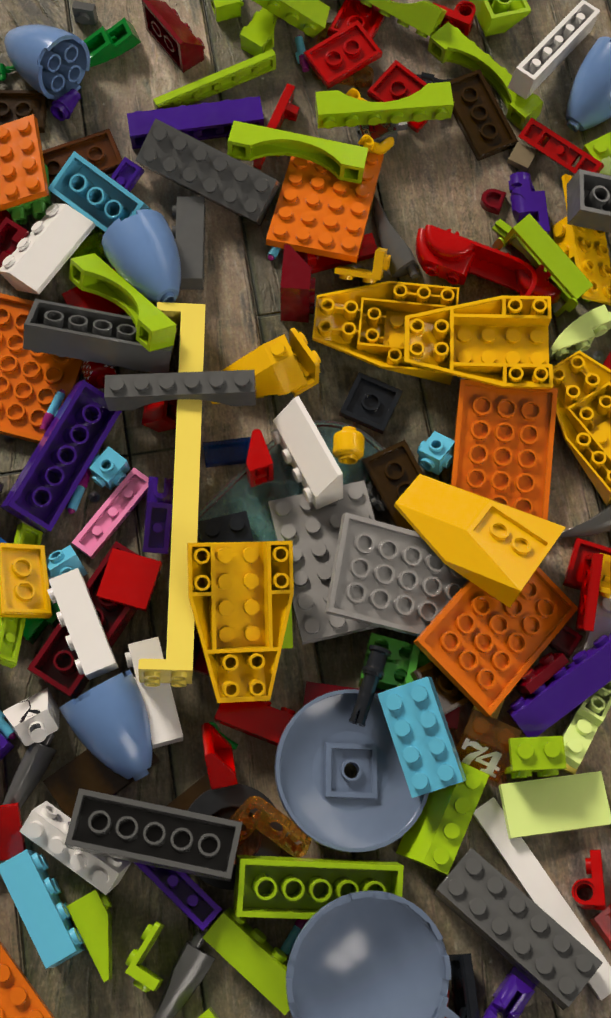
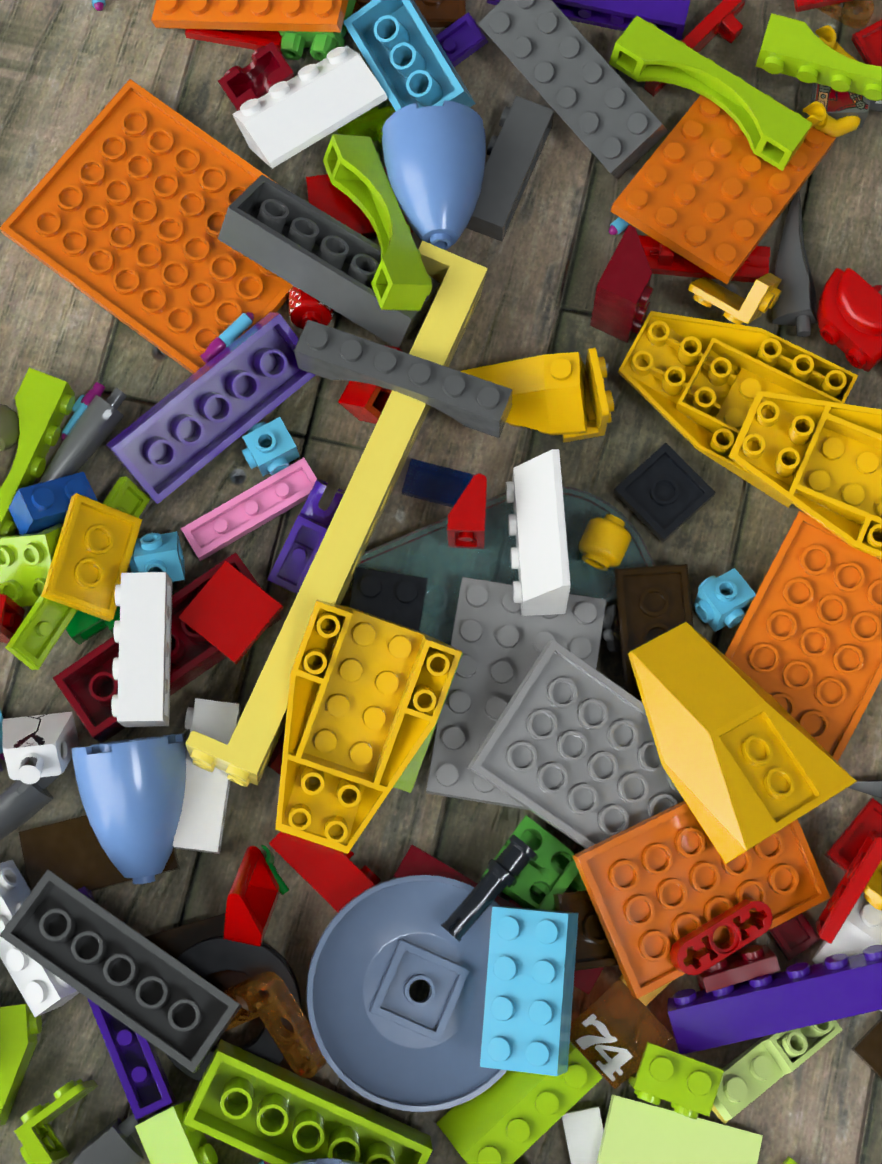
camera: 30 degrees right, 5 degrees up
medium azure piece [67,469,91,514] -> none
none -> red beam [670,899,773,975]

